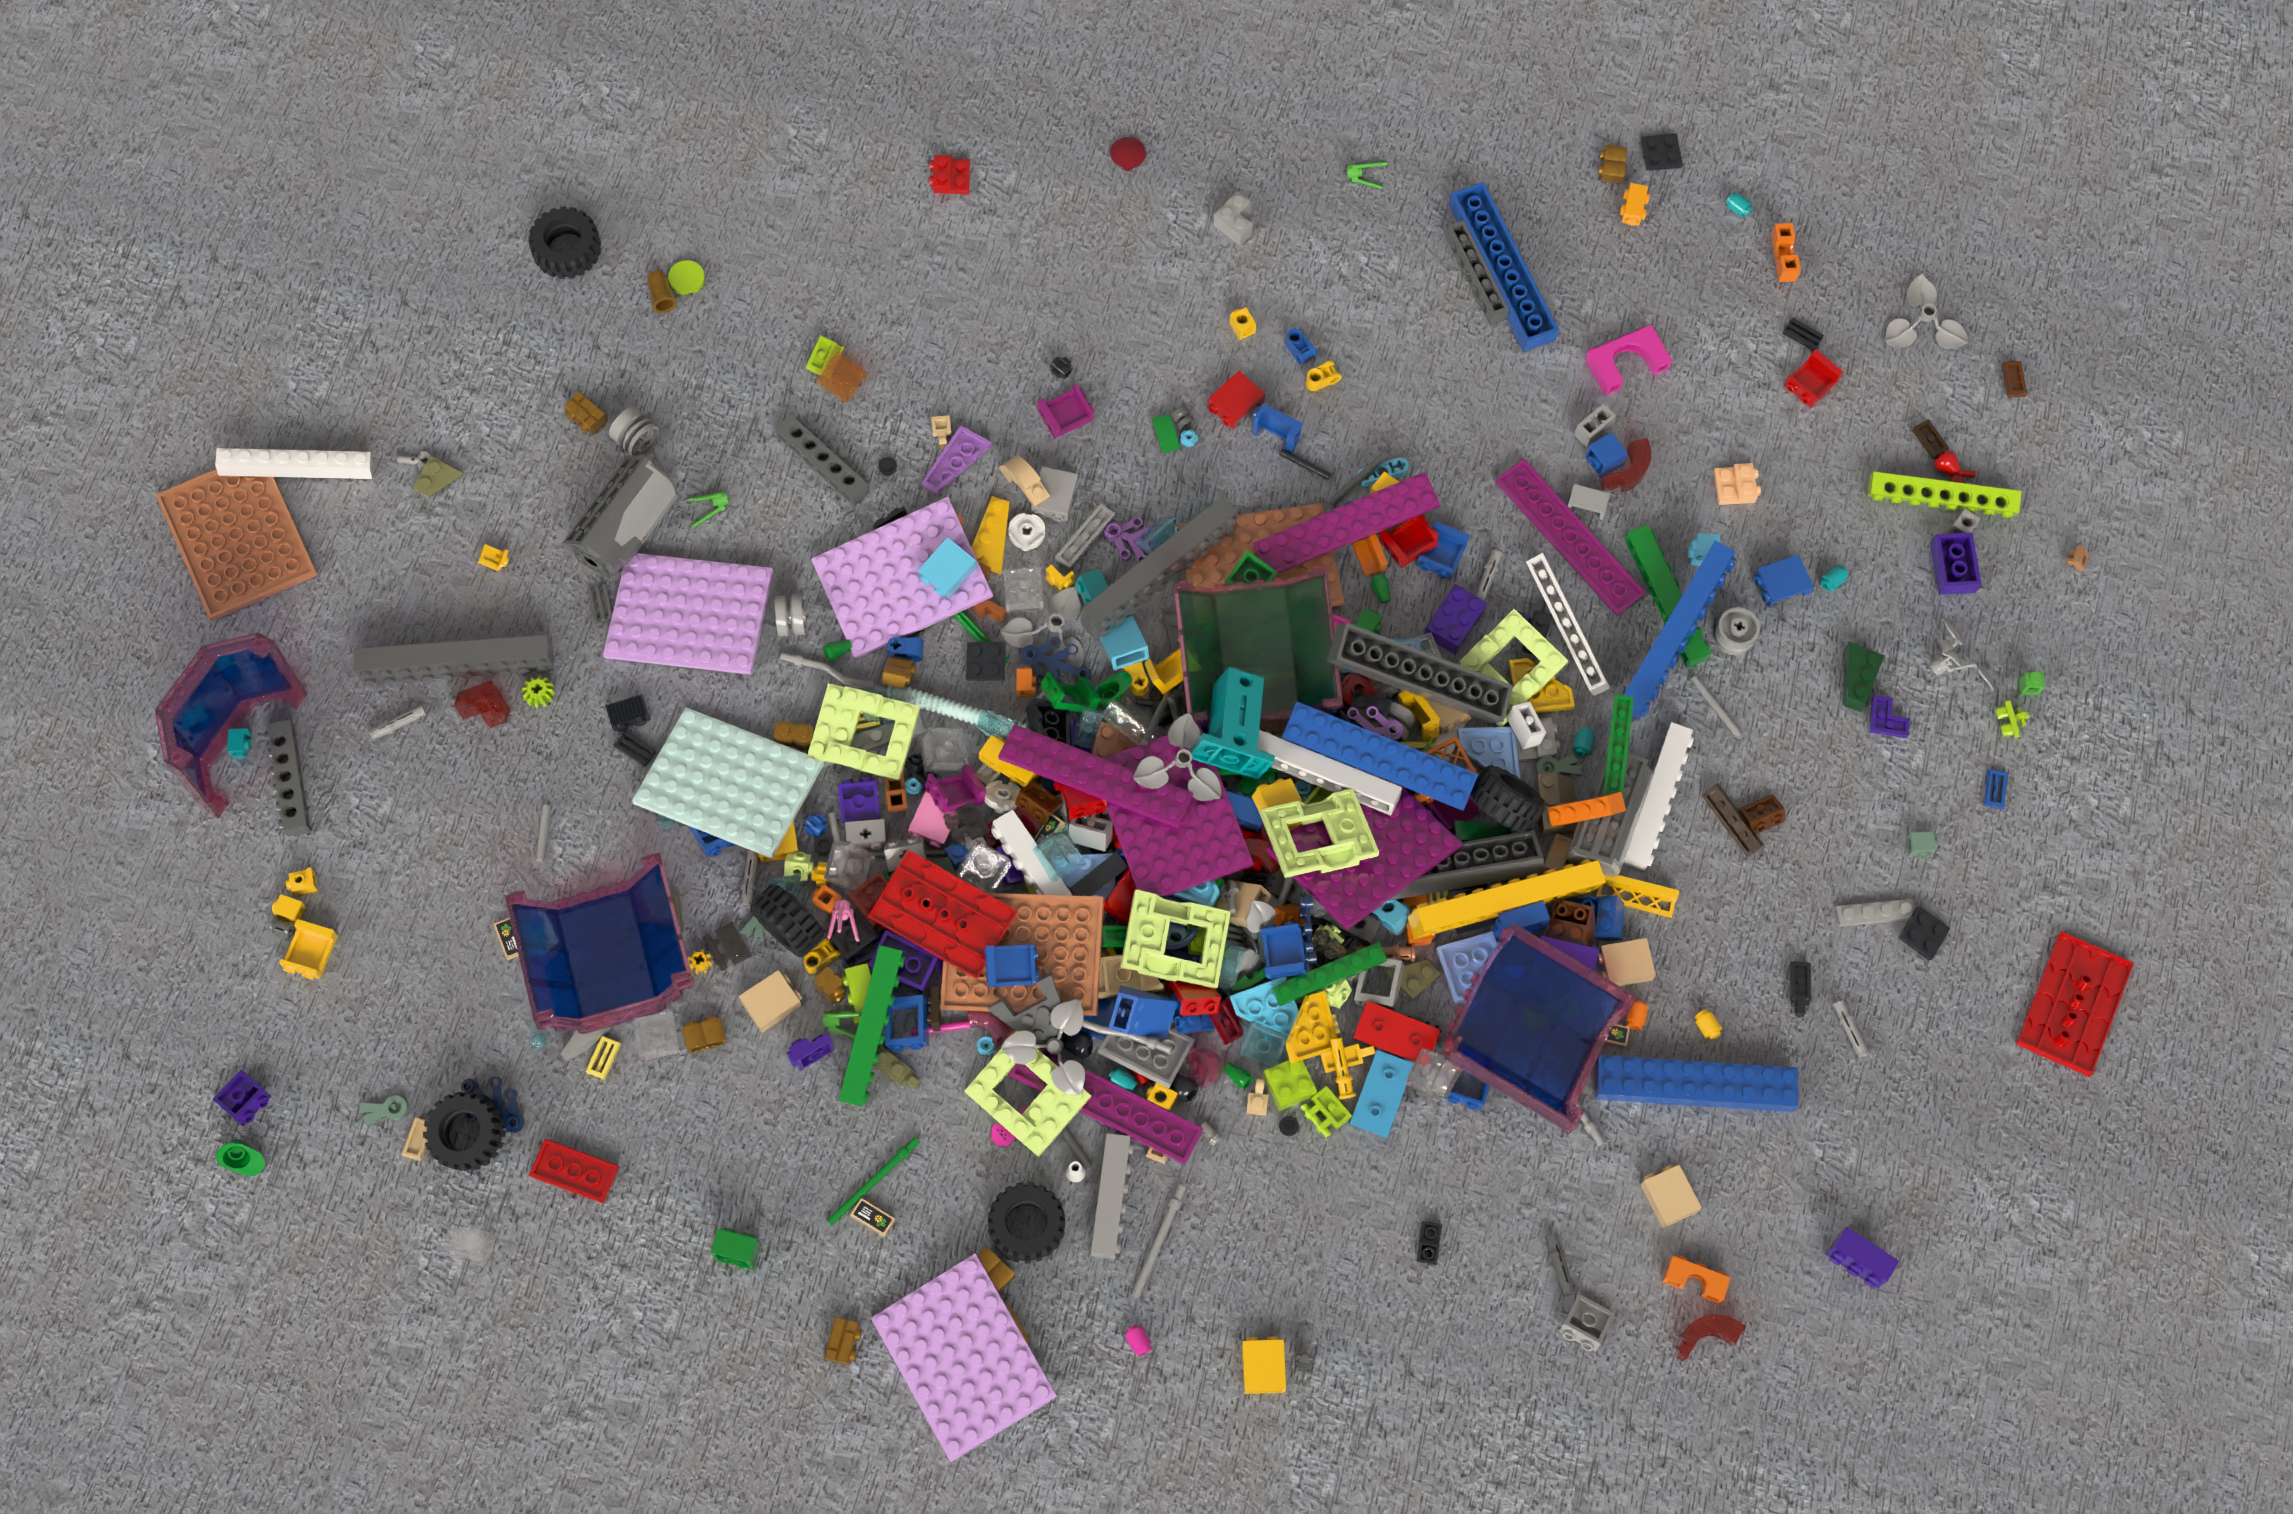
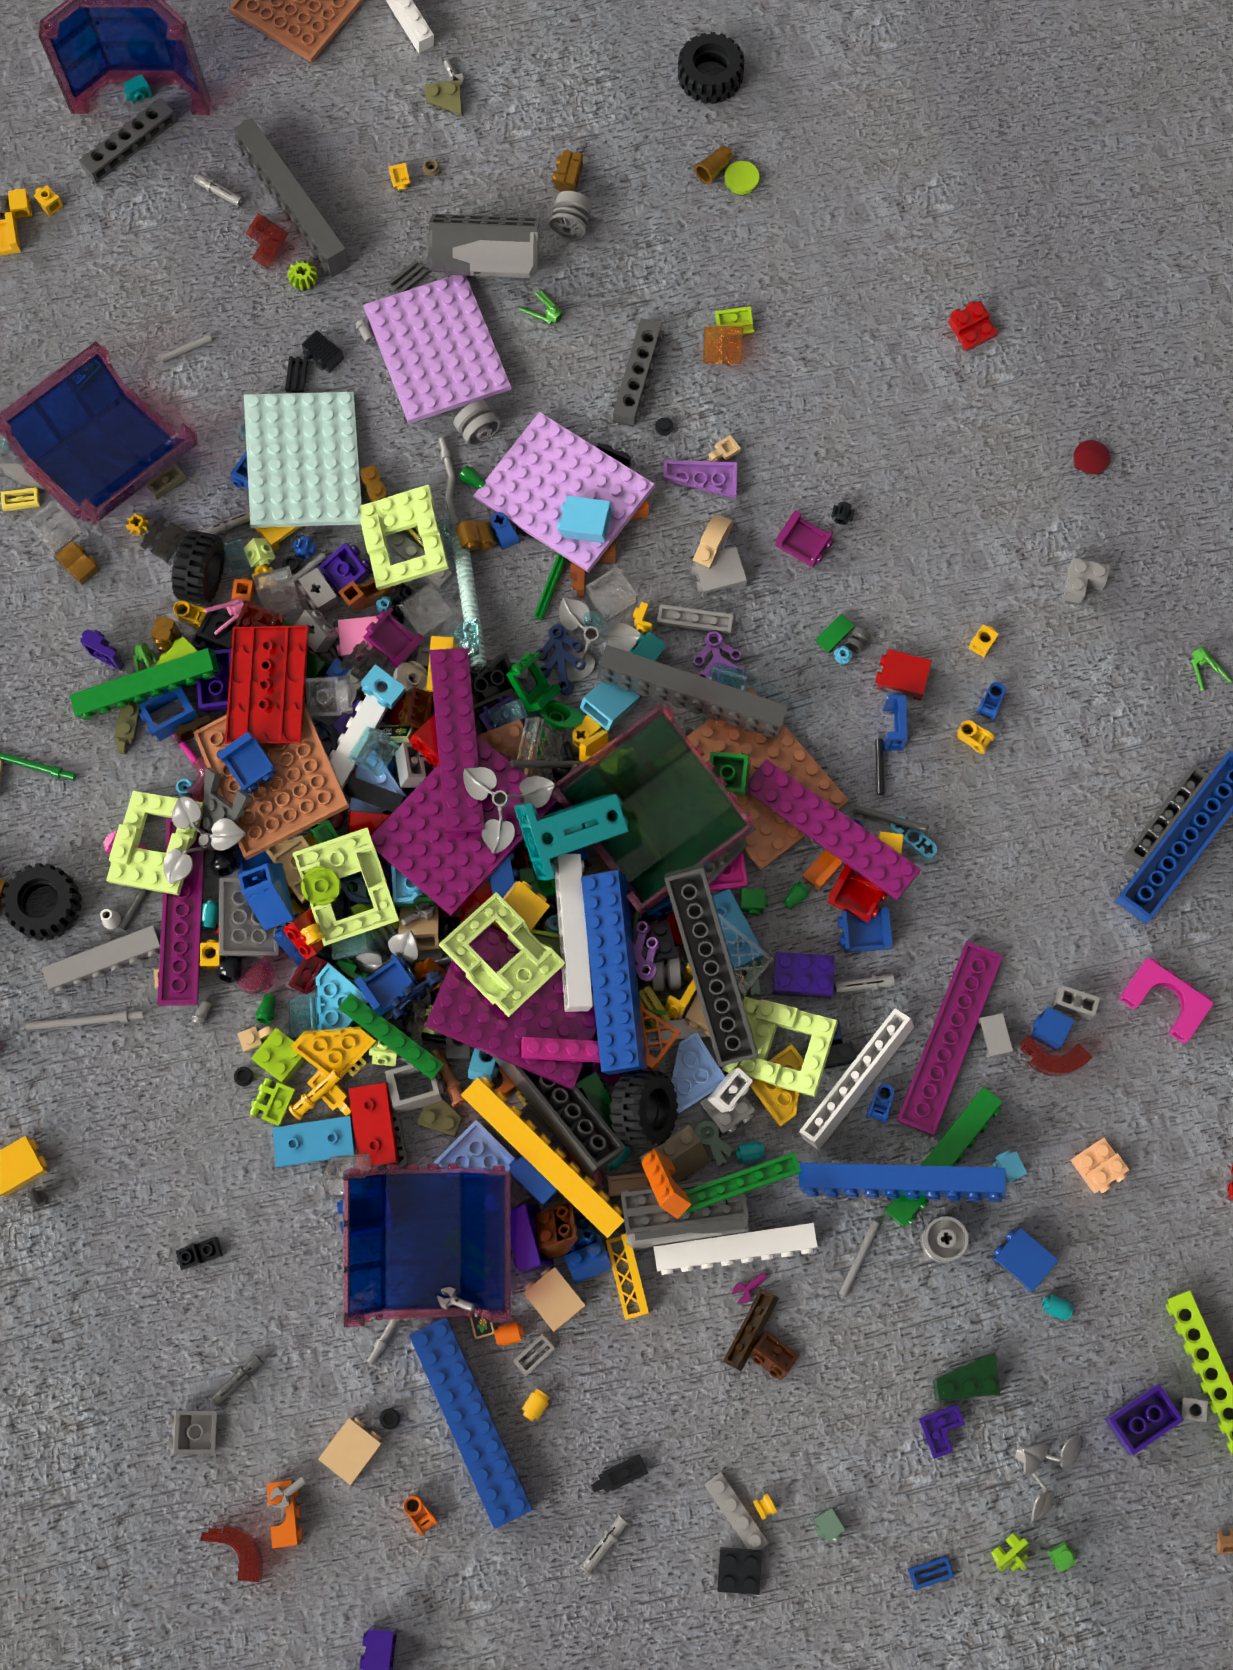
camera: 65 degrees right, 5 degrees up
tan brick [738,970,802,1033] -> none
black plate [966,642,1006,681] -> none
yellow wing [971,496,1010,575] -> none
white plate [1008,513,1045,551] -> none
orange brick [1016,667,1036,697] -> none
light grey bar [1082,1019,1173,1054] -> none
none -> light grey bar [270,1476,307,1508]
none -> yellow wheel [300,923,325,946]
none -> lime tile [301,866,341,906]
none -> light grey pin [356,319,375,344]
none -> medium azure brick [361,664,406,709]
none -> black plate [380,1408,401,1430]
none -> orange piece [403,1495,439,1537]
none -> dark tan plate [422,159,440,177]
none -> light grey bar [437,1287,474,1312]
none -> light grey tile [513,1333,557,1377]
none -> dark pink plate [521,1037,600,1063]
none -> clear light blue plate [583,611,601,628]
none -> magenta bar [732,1272,767,1303]
none -> yellow wheel [753,1493,777,1520]
none -> blue piece [866,1084,894,1124]

